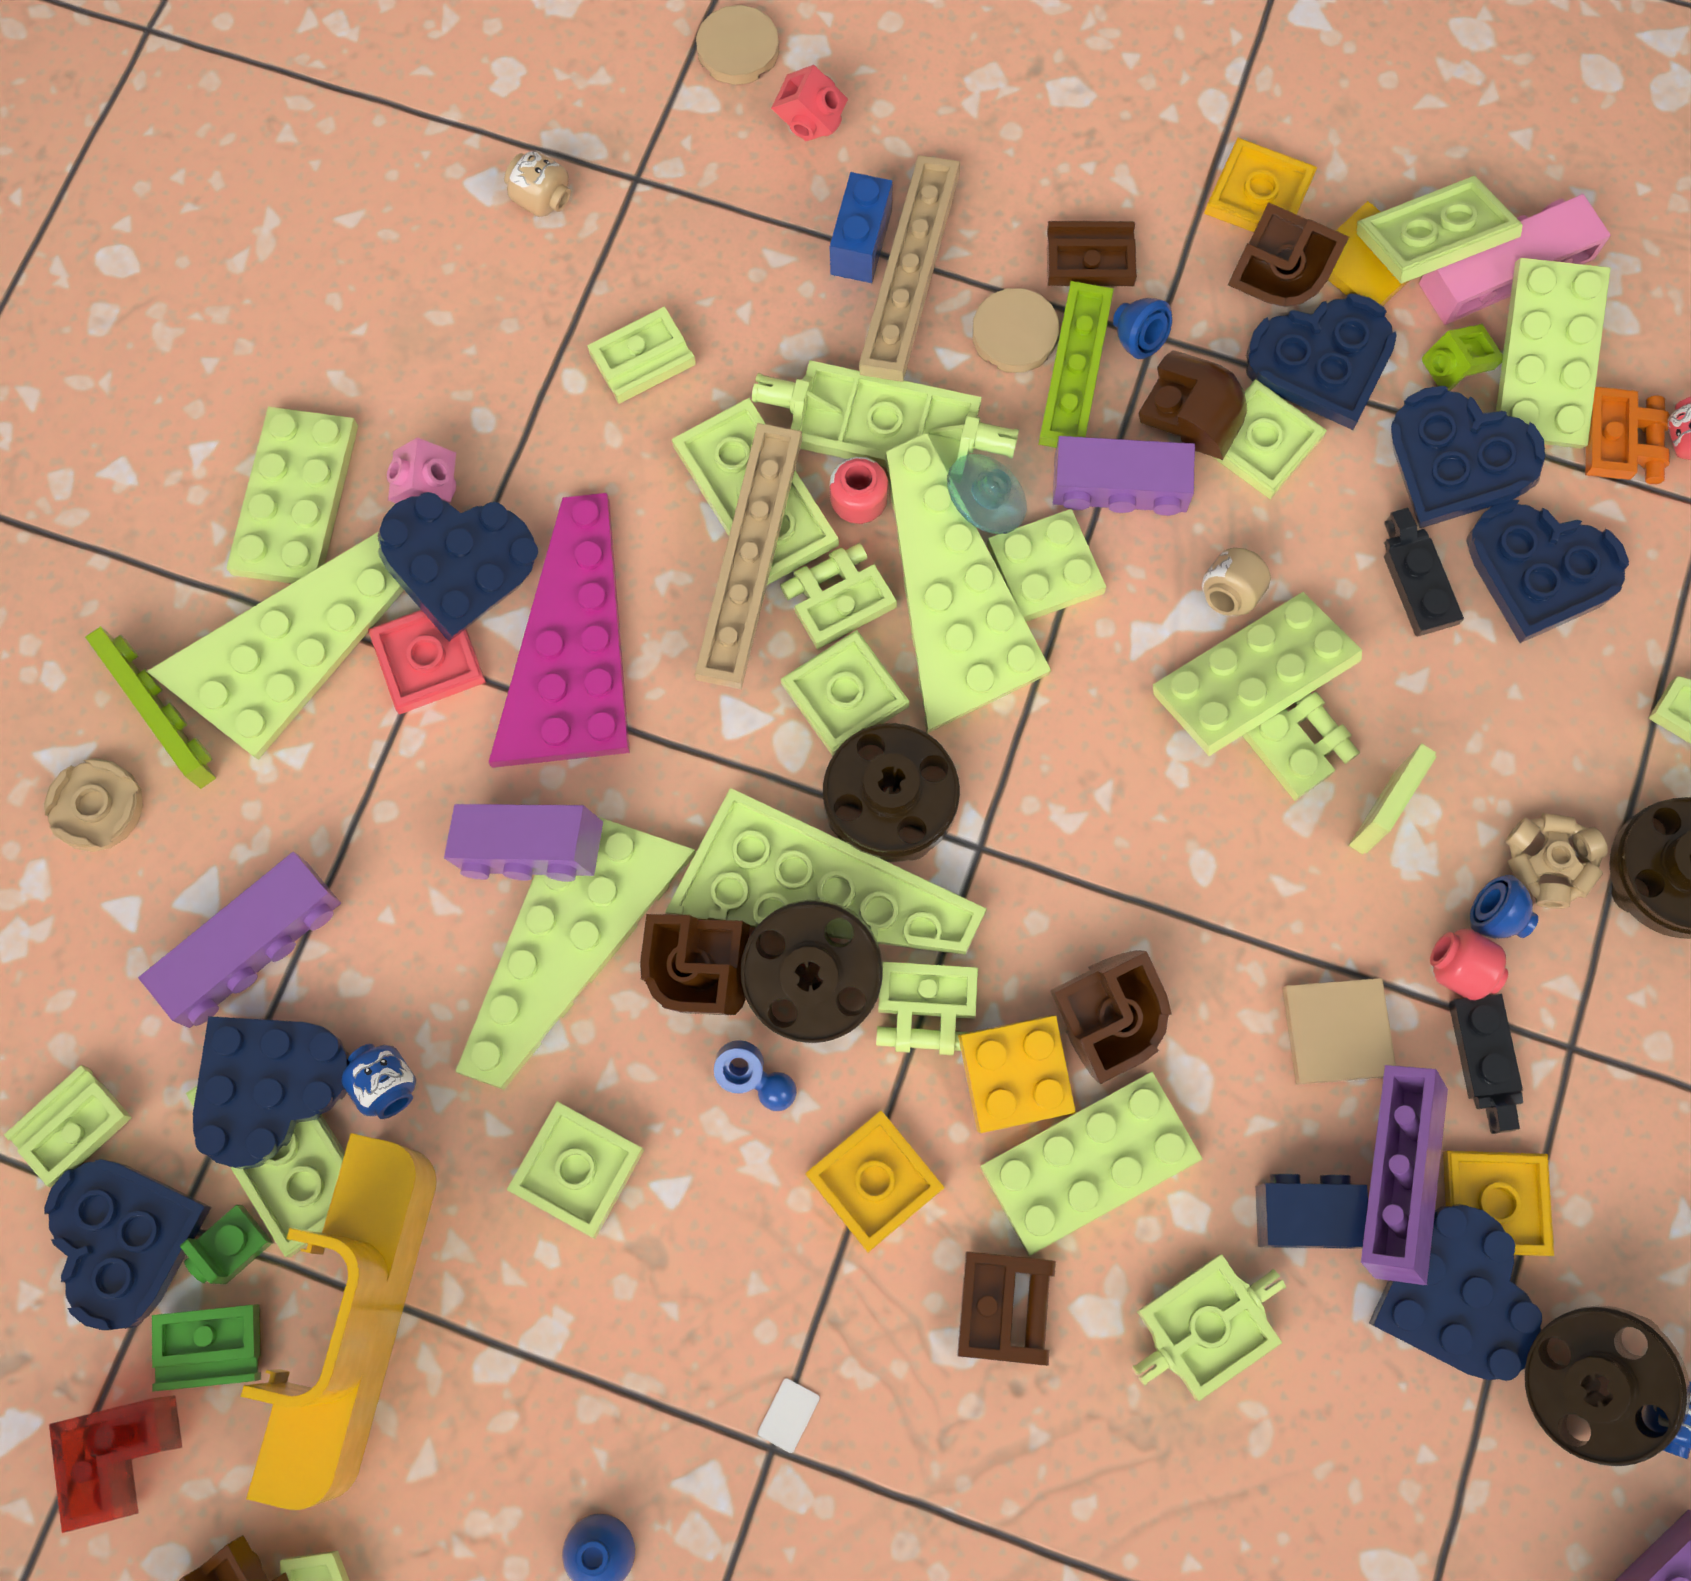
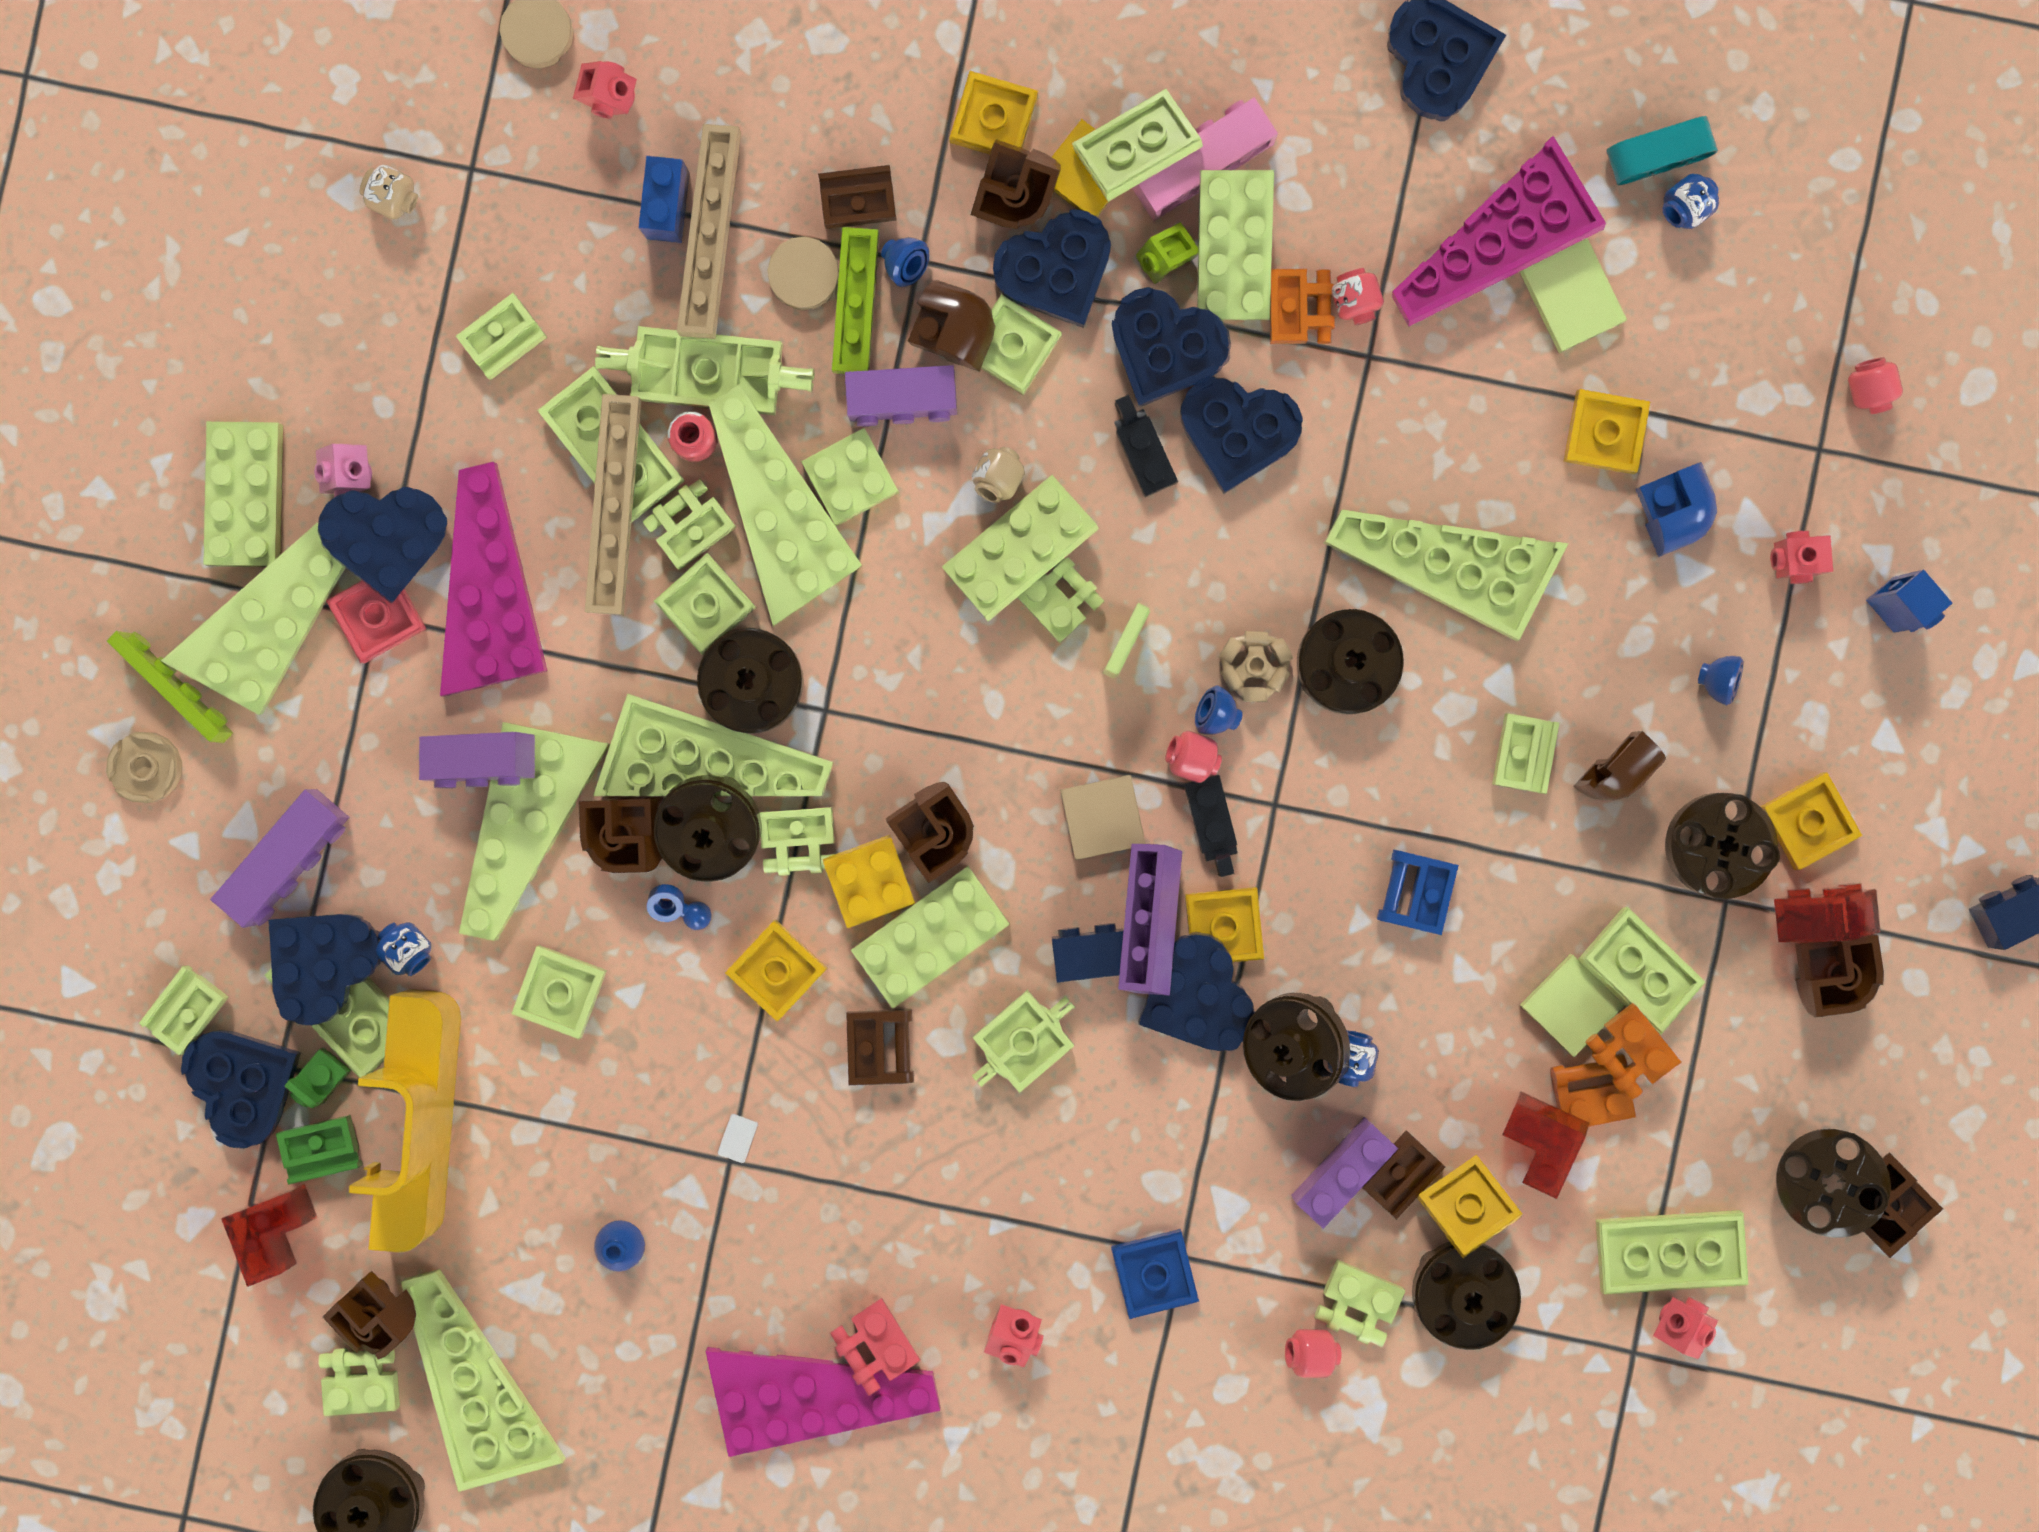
camera: 10 degrees left, 15 degrees up
clear light blue dish [947,454,1027,534] -> none

